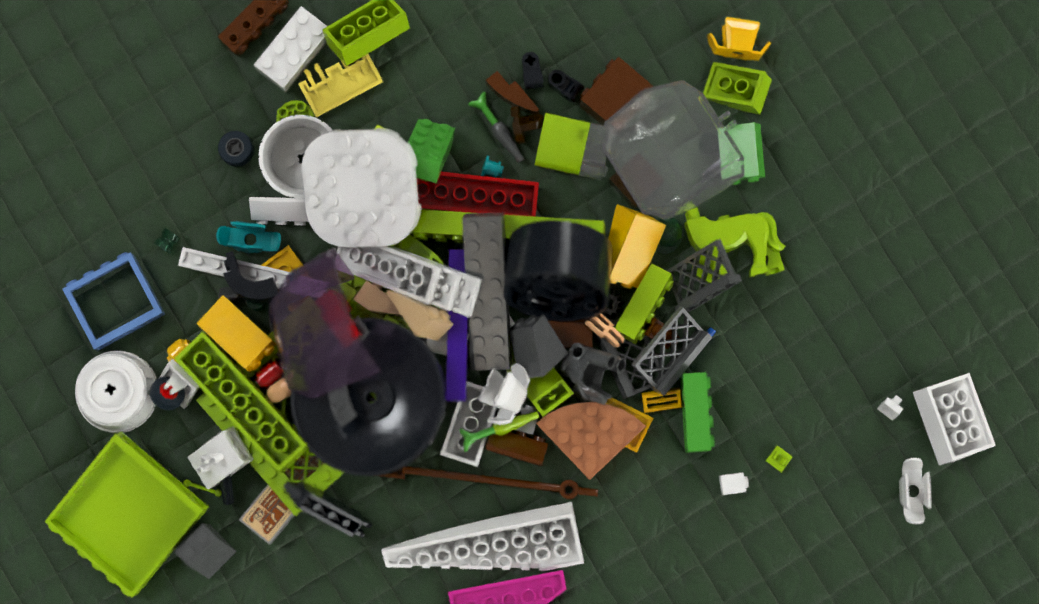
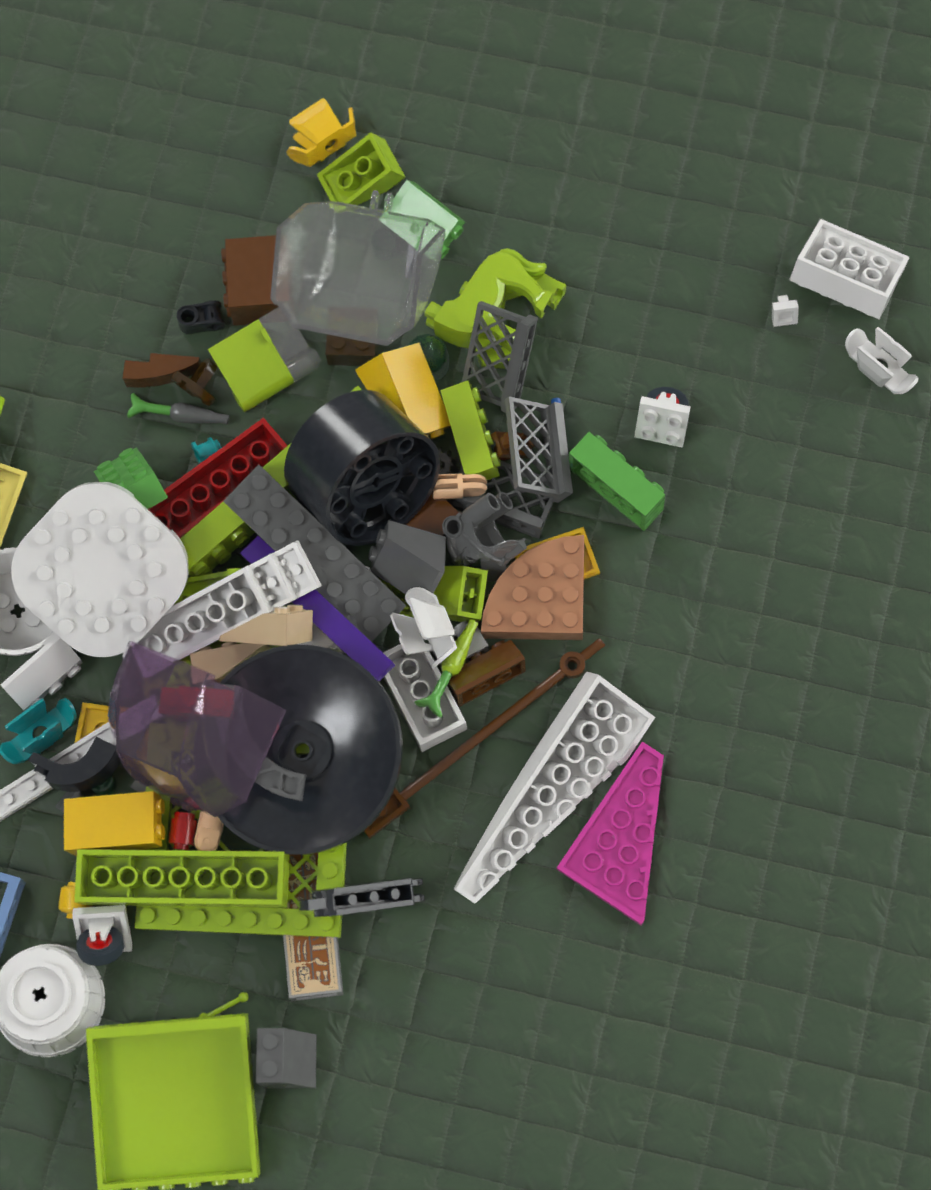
camera: 40 degrees left, 10 degrees down
white piece [188,427,254,505] -> none
black piece [522,52,544,90] -> none
yellow tile [641,387,682,413] -> none
white brick [719,473,749,495] -> none
lime tile [766,445,793,473] -> none
none -> white plate [634,387,691,448]

